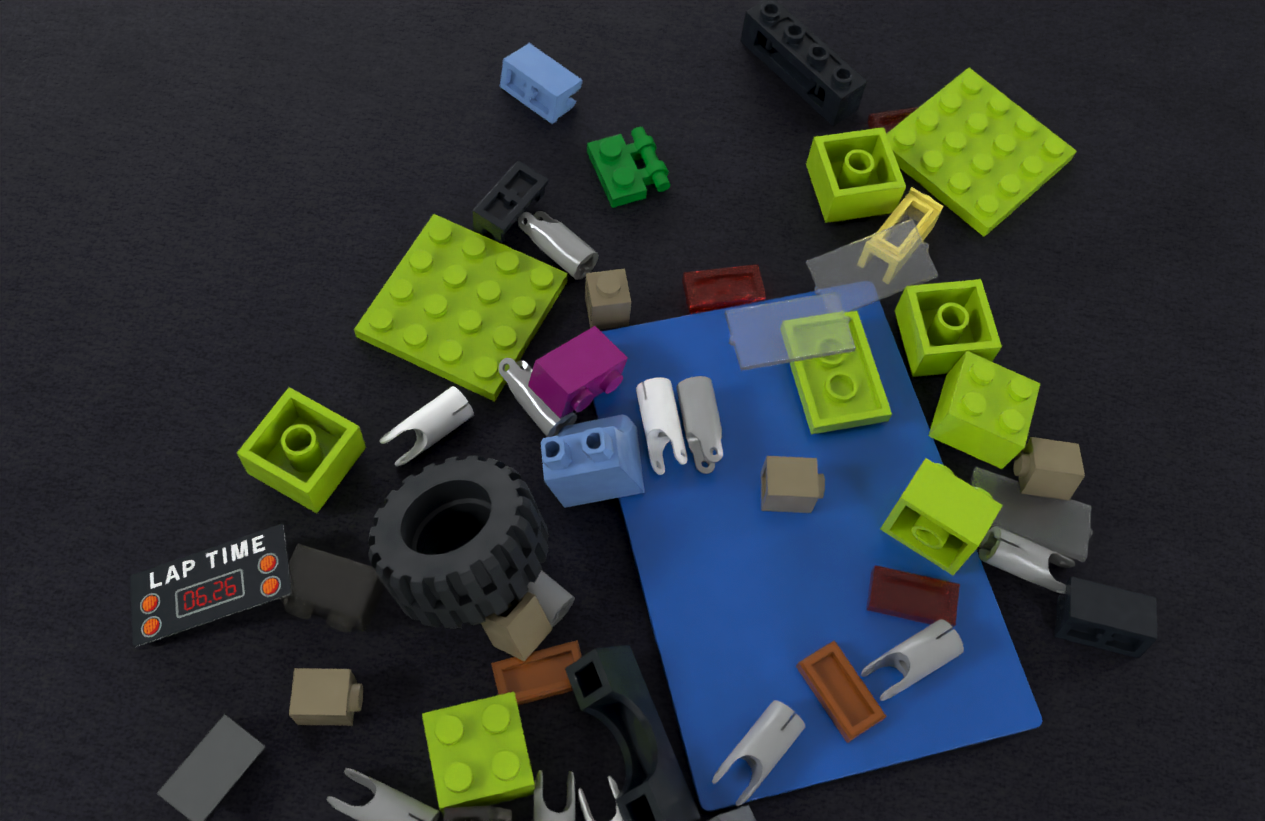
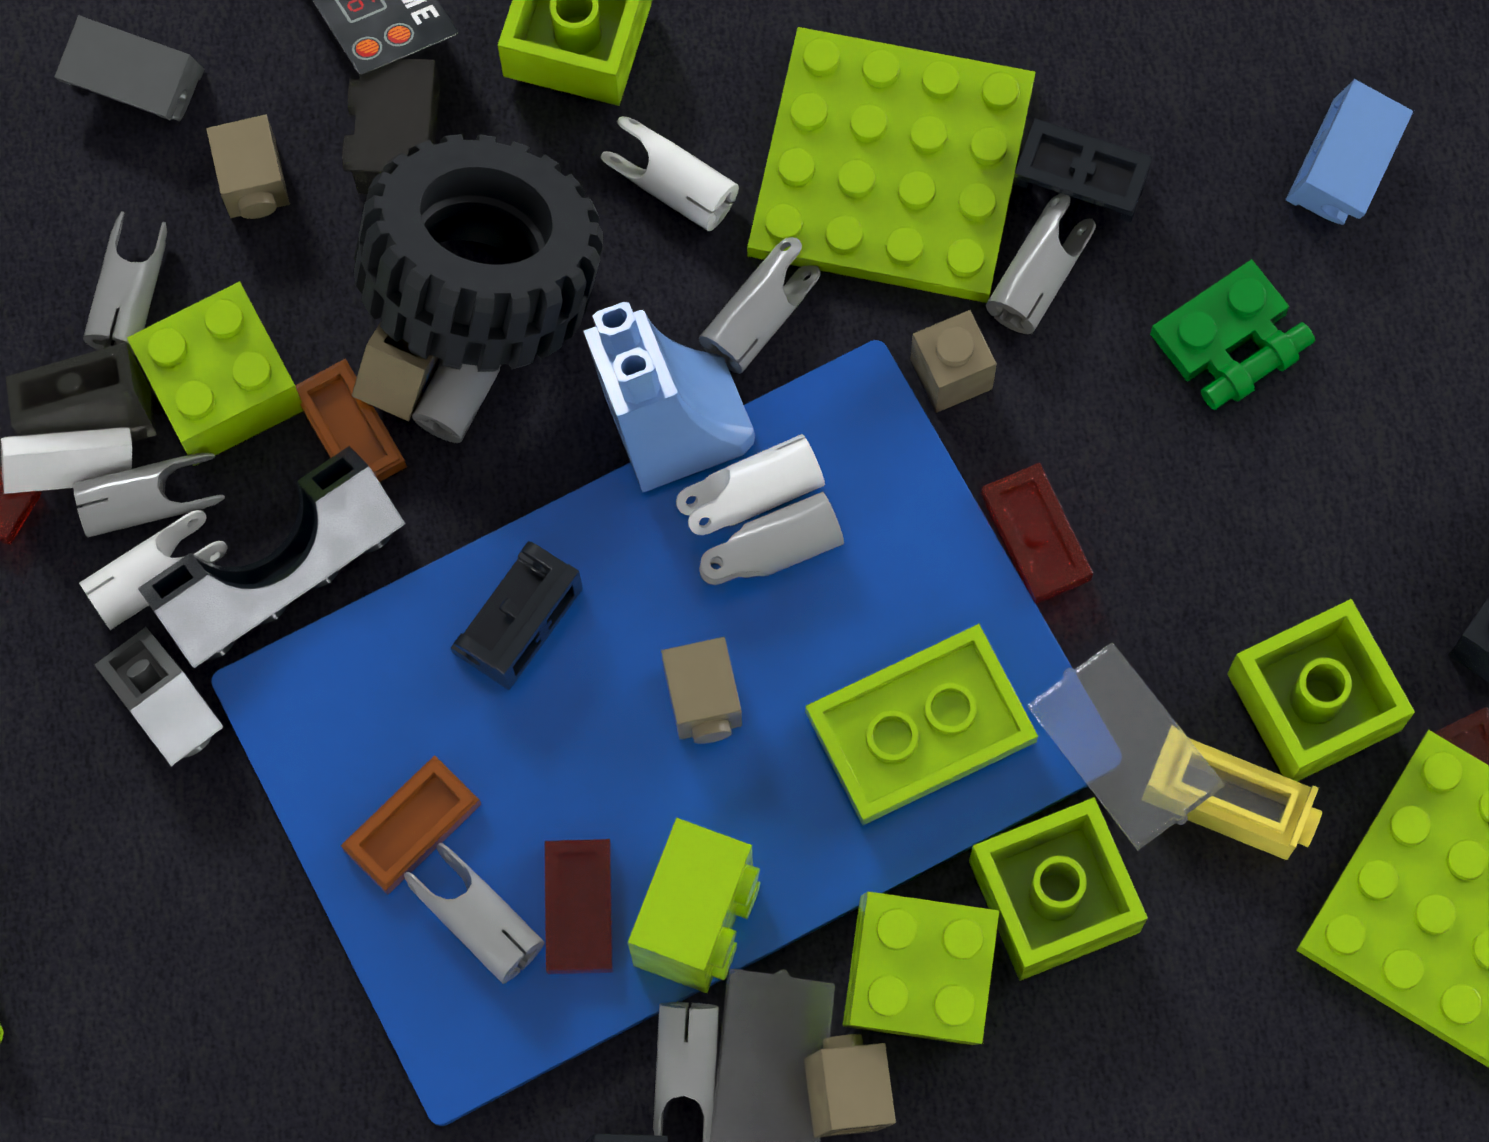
camera: 85 degrees right, 10 degrees up
magenta brick [528,326,628,419] -> none
light grey piece [712,700,806,806] -> none
clear piece [725,292,856,371] -> none
none -> black hinge [451,541,583,690]

